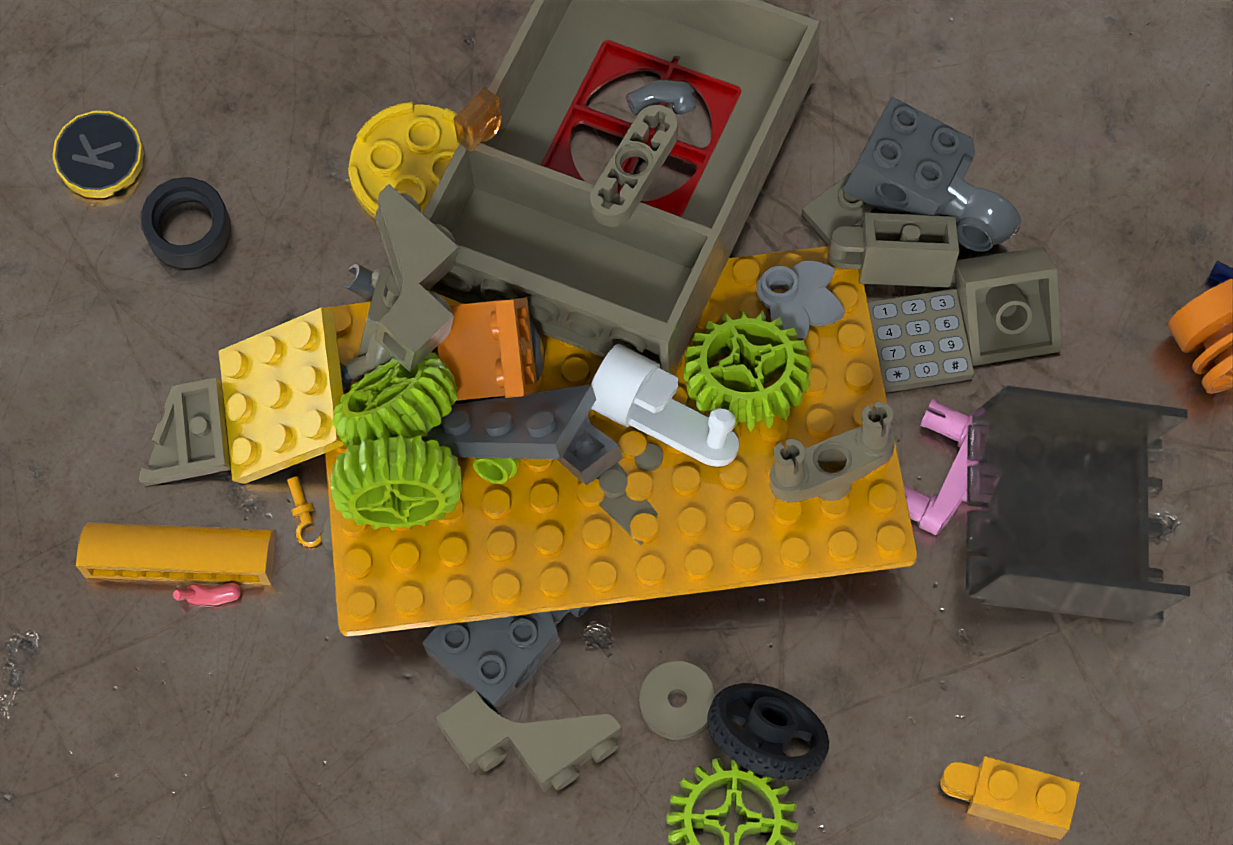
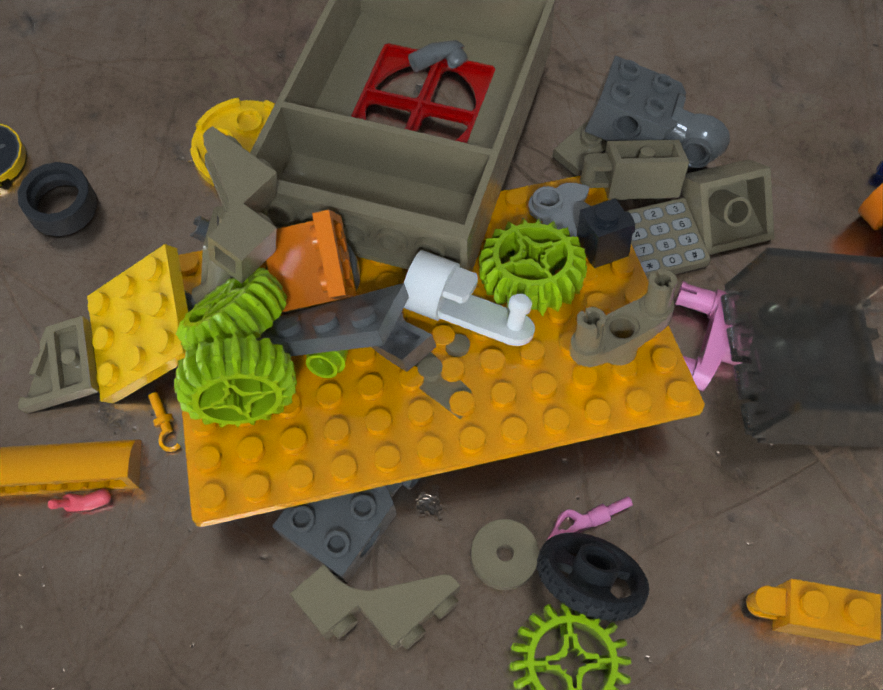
camera: 10 degrees left, 5 degrees down
clear orange plate [453,87,502,152] -> none
dark tan beam [590,105,678,227] -> none
none -> bright pink hand [546,496,633,541]
none -> black brick [577,198,635,268]

